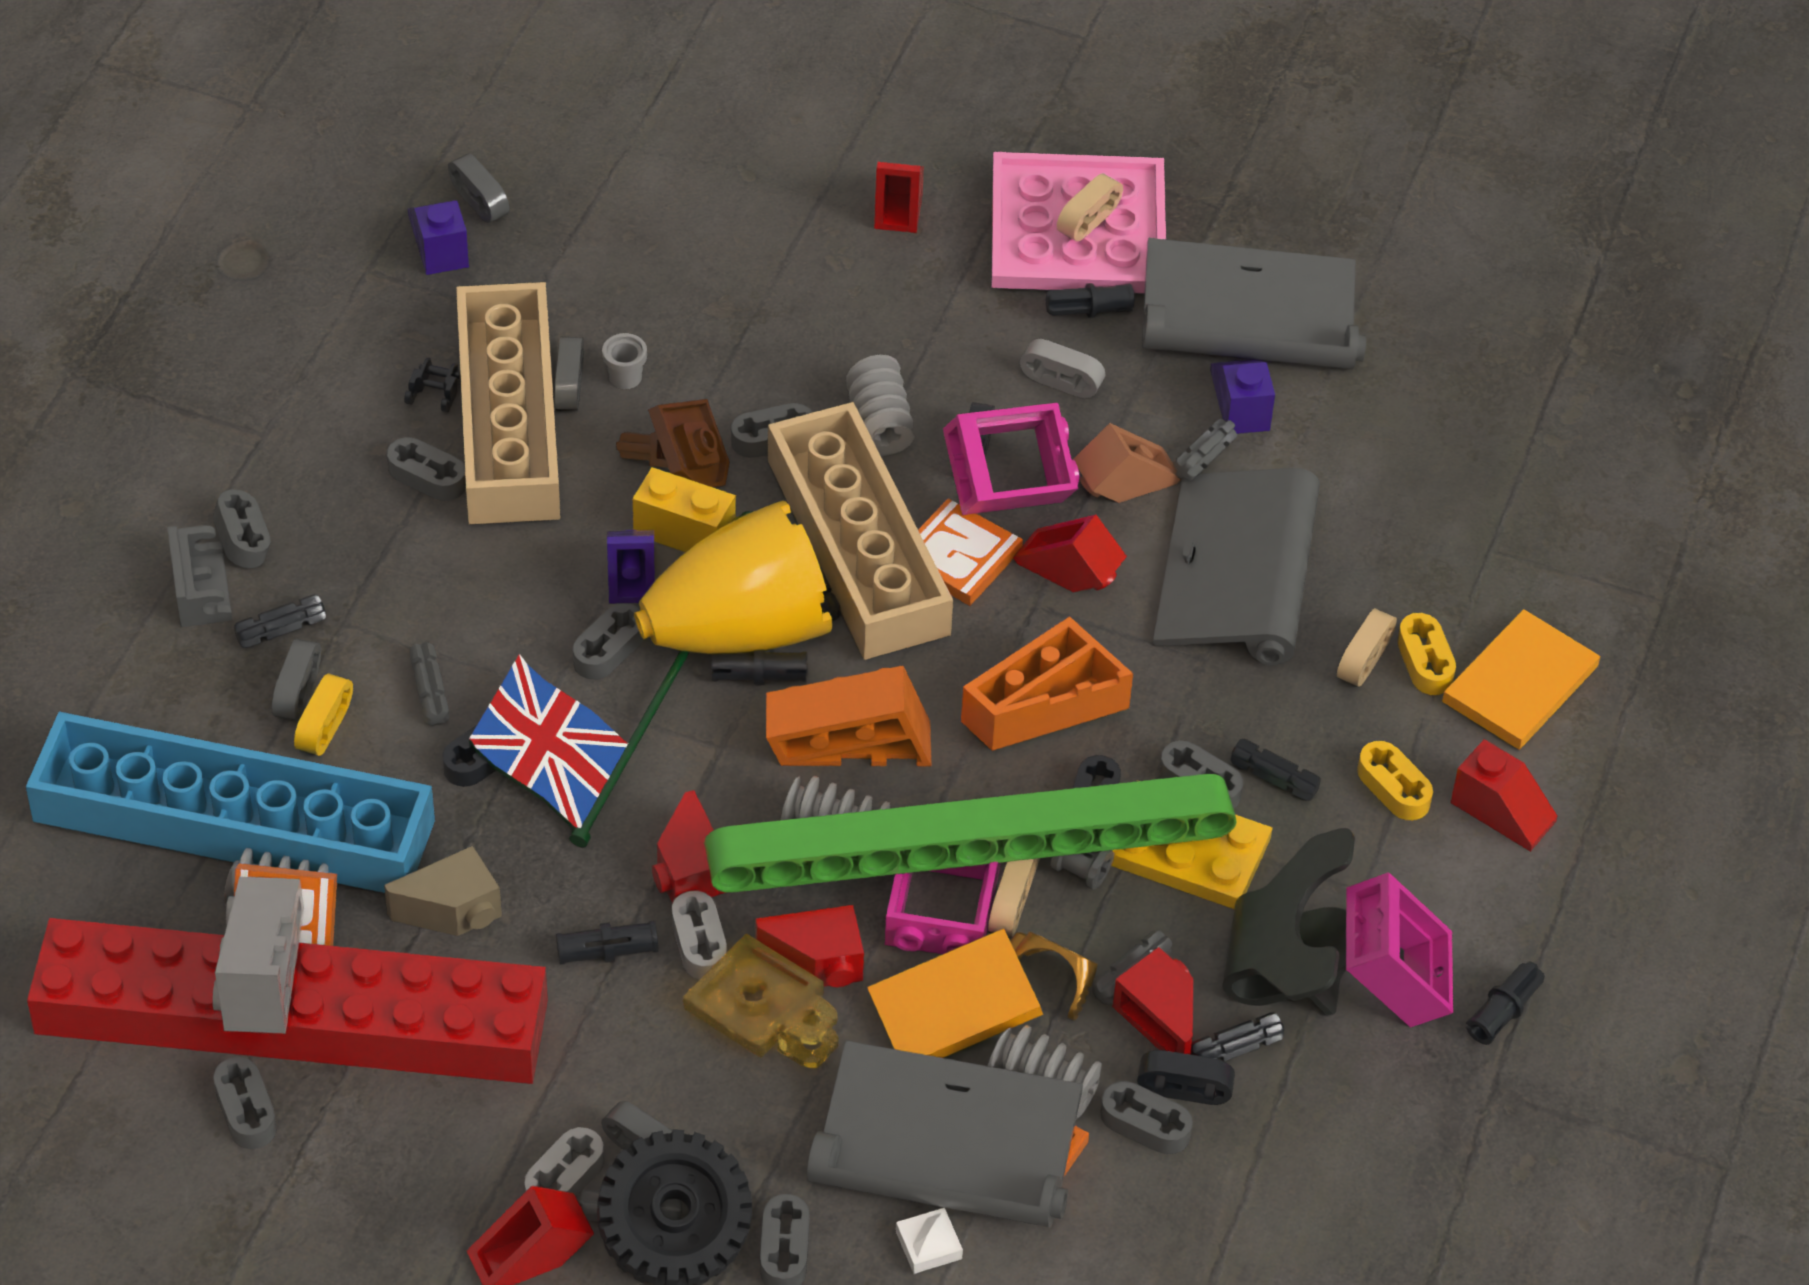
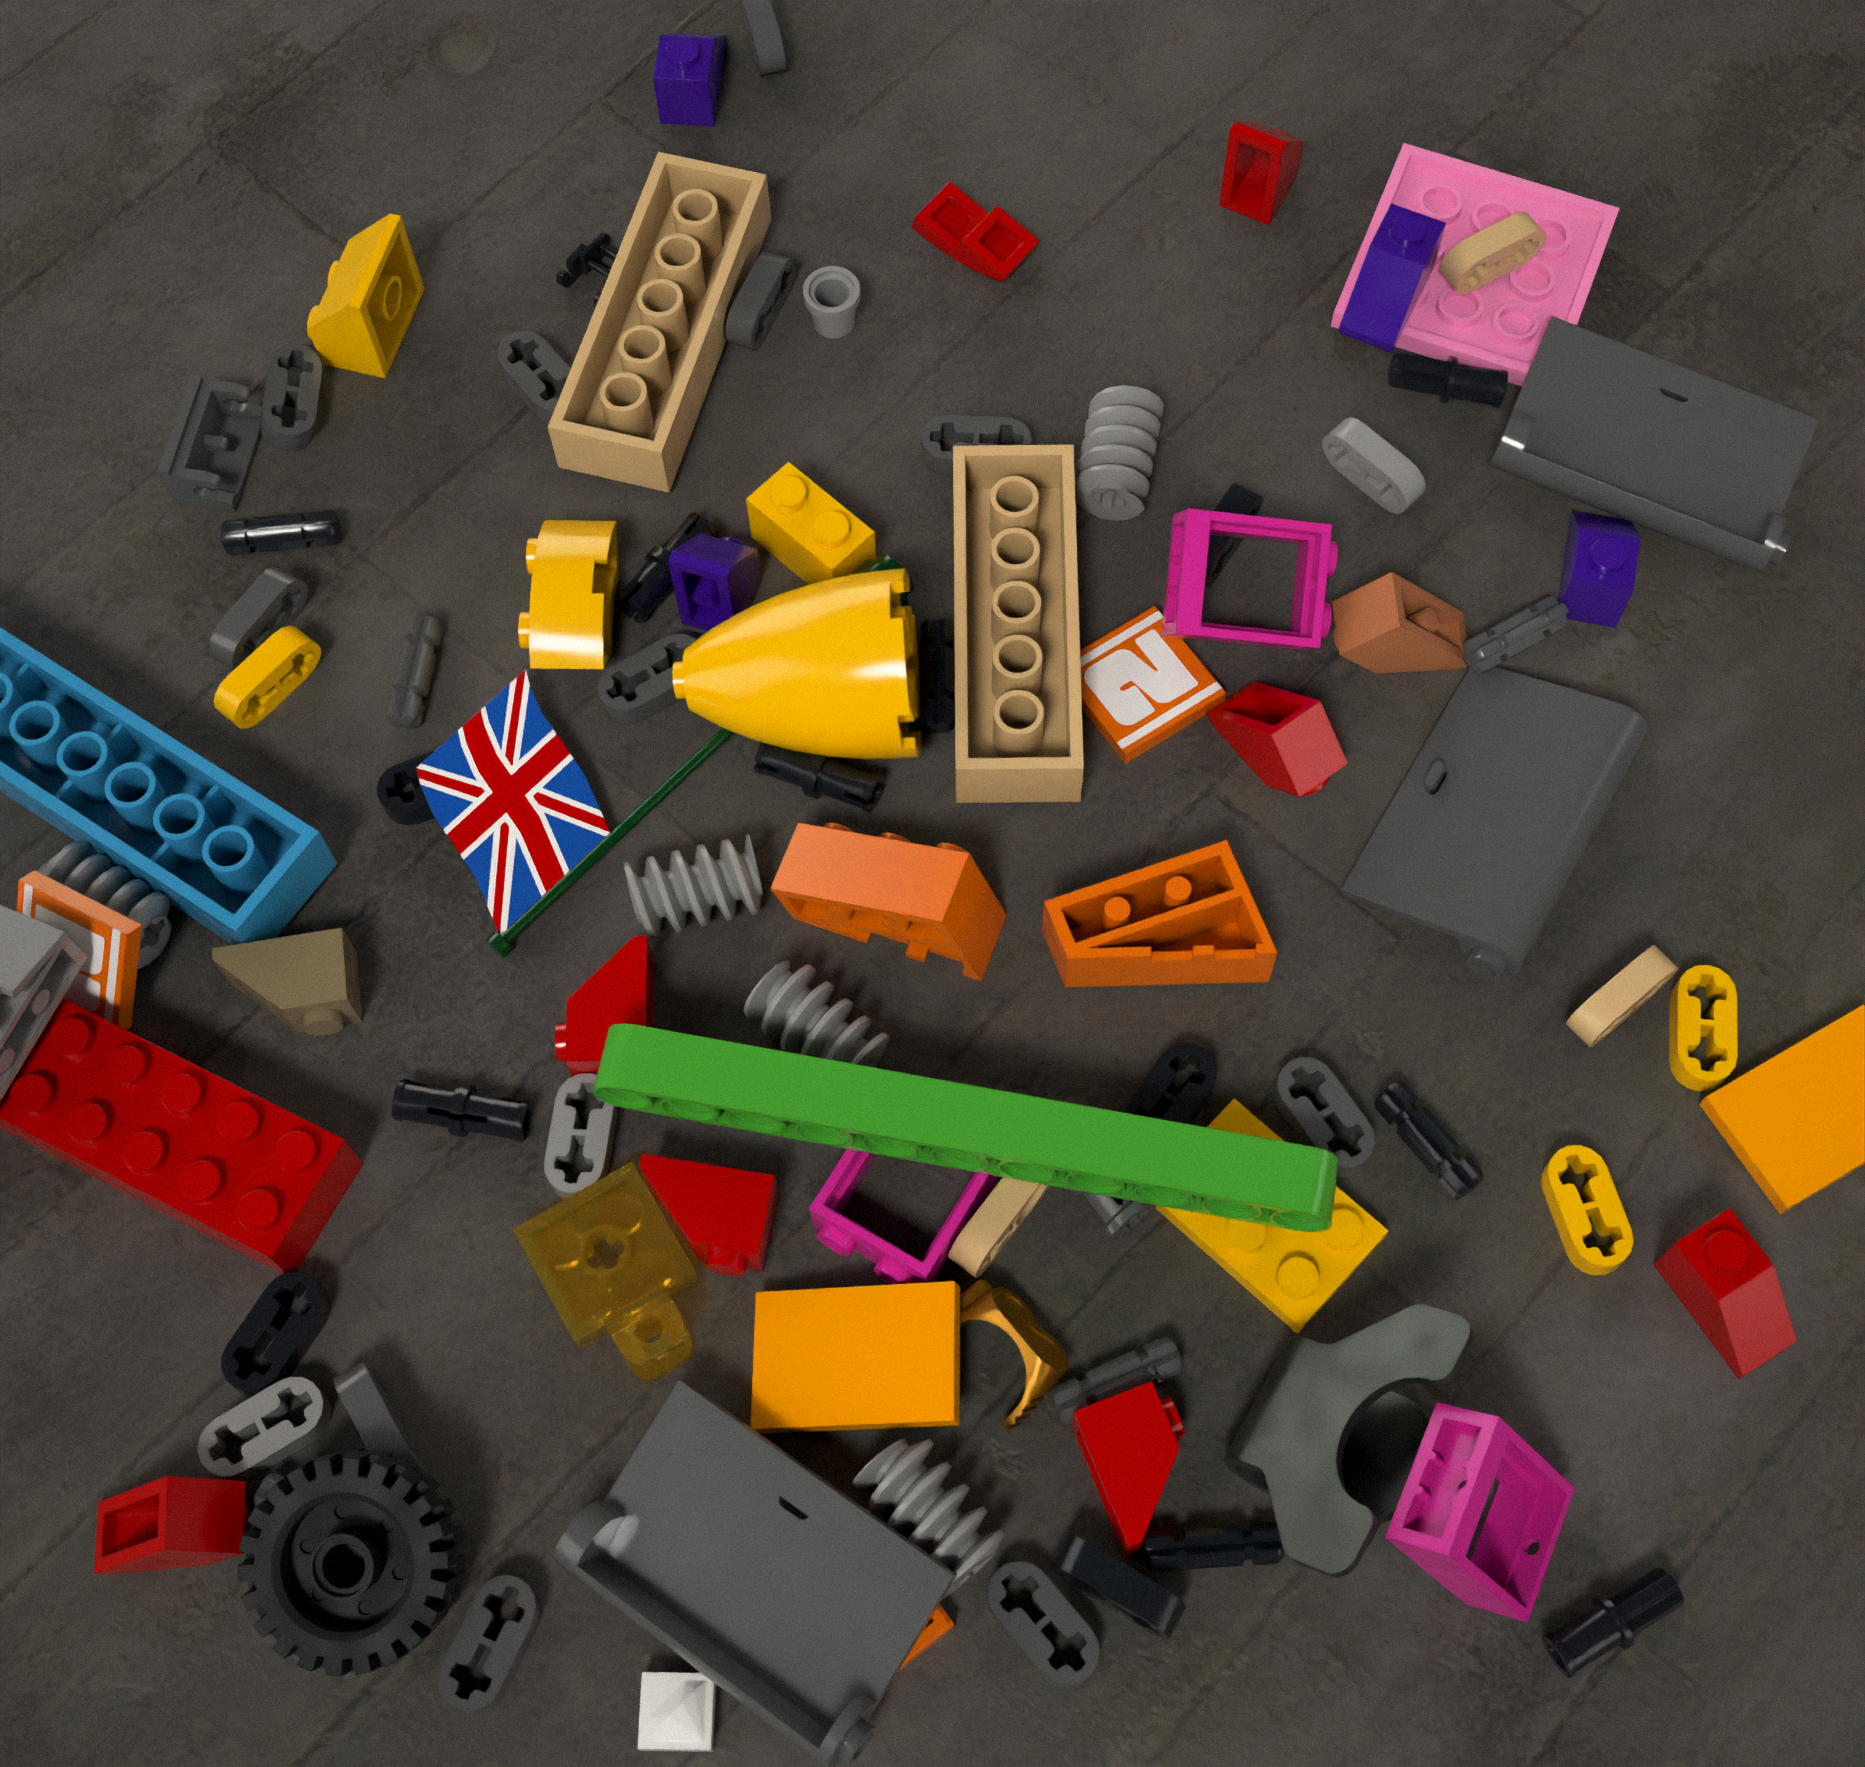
camera: 25 degrees right, 15 degrees up
reddish brown piece [616,399,730,489] -> none
none -> black beam [221,1271,331,1397]
none -> yellow slope [307,213,425,379]
none -> yellow brick [518,520,619,669]
none -> black pin [614,512,719,624]
none -> light grey piece [624,834,763,938]
none -> red slope [912,182,1039,282]
none -> dark purple slope [1338,203,1446,353]

